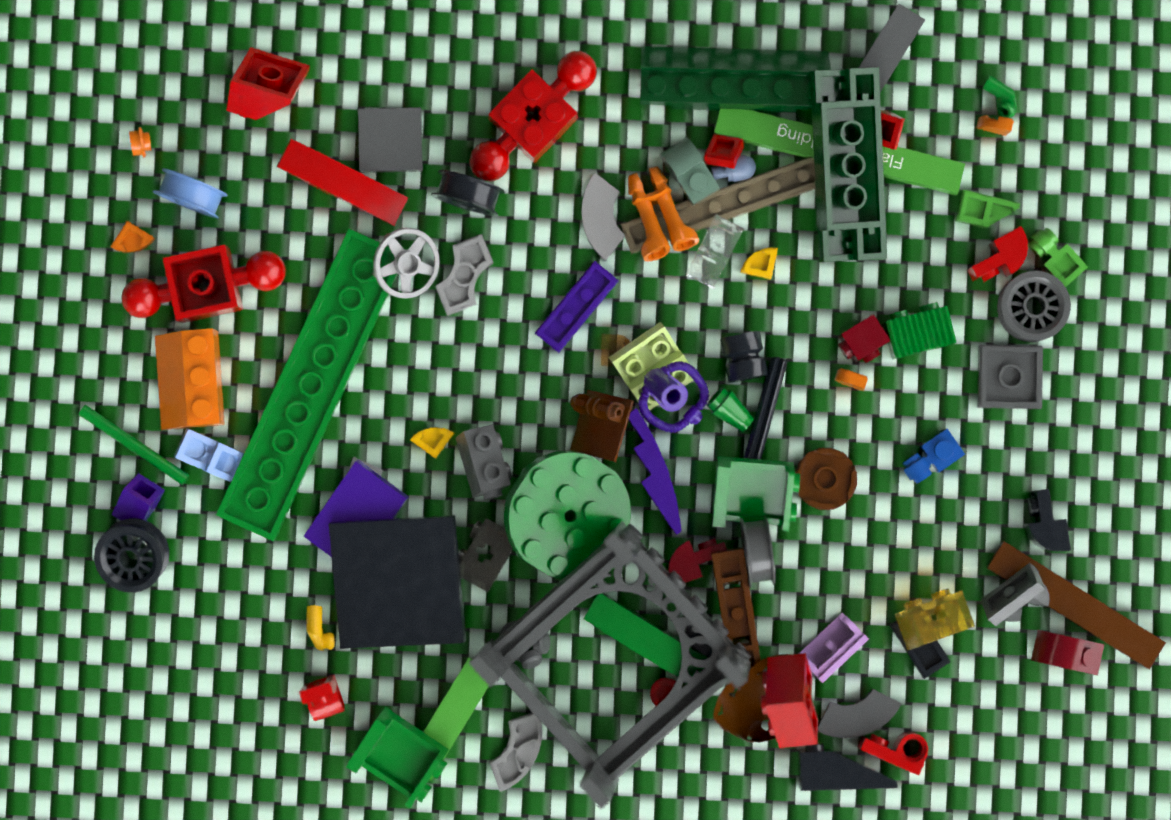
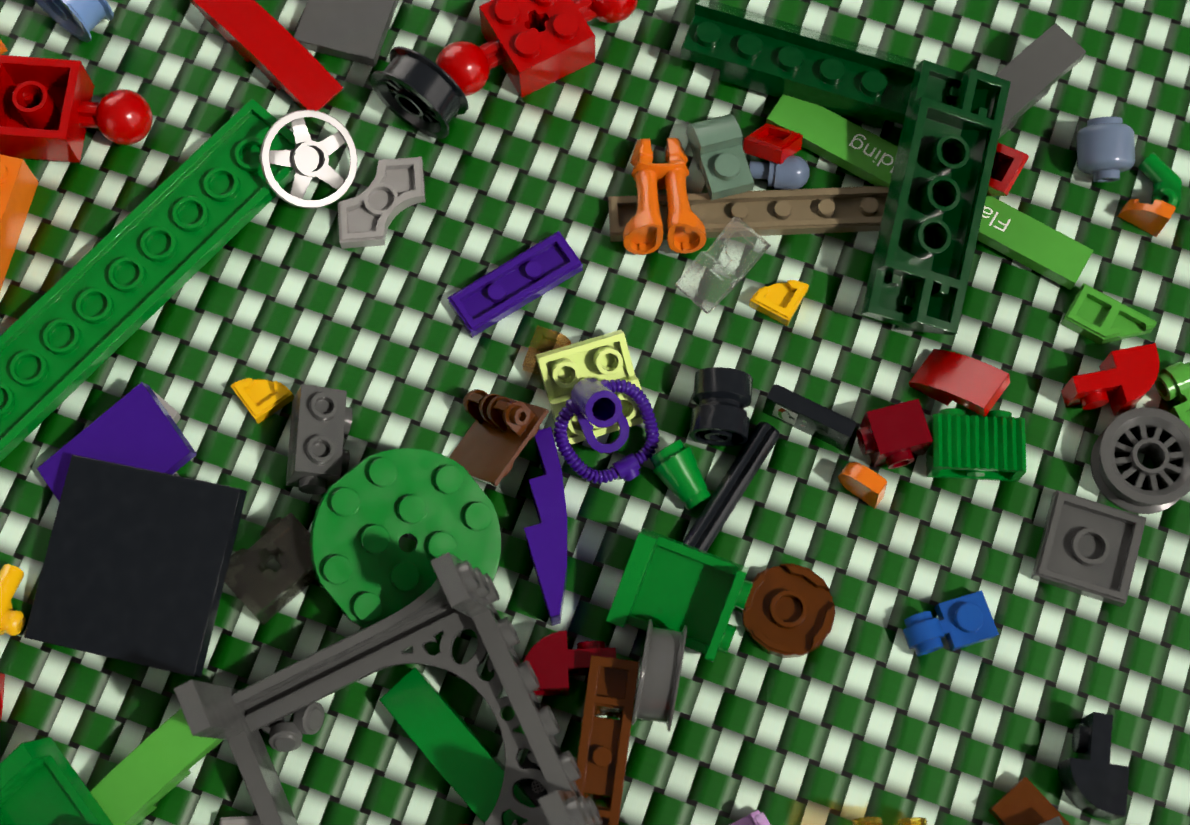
camera: 15 degrees right, 15 degrees down
light grey tile [582,173,625,261] -> none
none -> black tile [763,384,857,451]
none -> red slope [909,349,1010,417]
none -> sand blue head [1076,117,1135,182]

